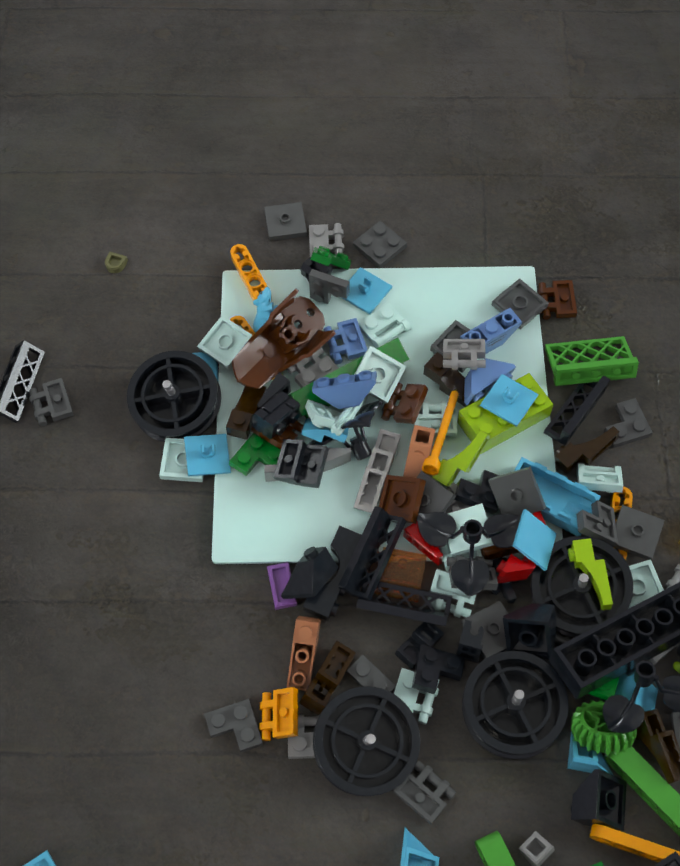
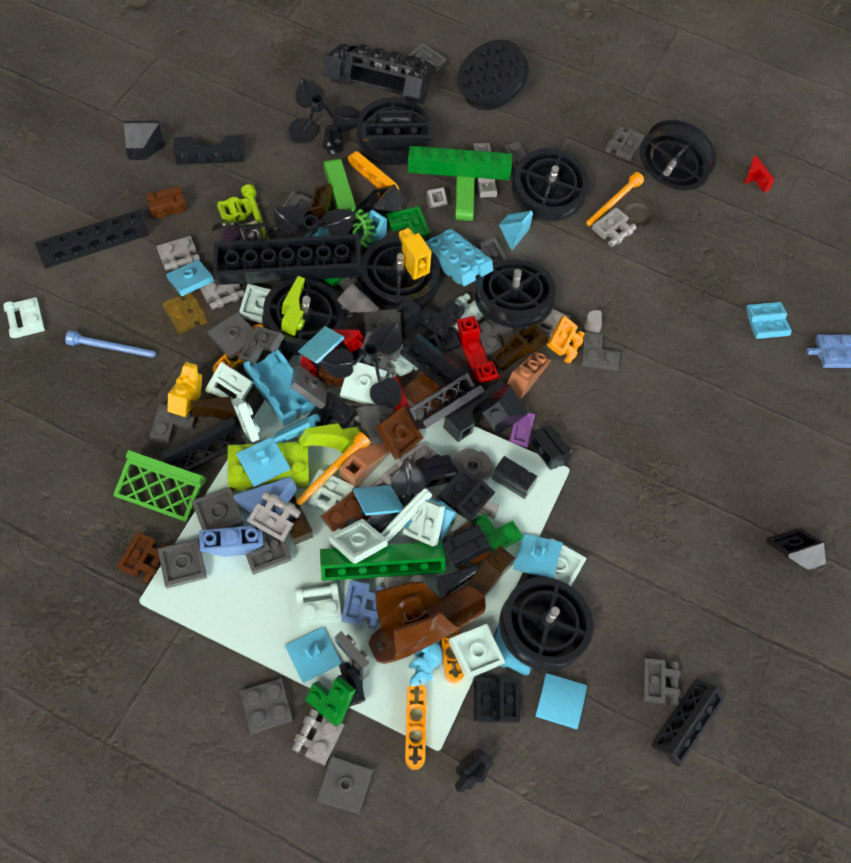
camera: 160 degrees left, 0 degrees up
olive tile [105,251,128,273] -> none
medium blue slope [312,370,377,409] -> none
none -> yellow hinge [168,362,202,417]
none -> dark grey plate [192,487,244,530]
none -> light aqua plate [231,397,260,442]
none -> medium azure slope [274,414,321,443]
none -> medium azure piece [353,485,404,516]
none -> green plate [386,206,430,239]
none -> yellow hinge [399,228,431,280]
none -> black brick [415,454,459,488]
none -> medium azure piece [425,228,493,286]
none -> dark grey plate [453,448,492,482]
none -> black rock [455,748,494,793]
none -> red slope [457,316,499,383]
none -> black slope [474,677,520,723]
none -> black brick [492,456,538,499]
none -> black brick [529,425,572,470]
none -> medium azure slope [535,673,587,729]
none -> light grey brick [584,310,602,333]

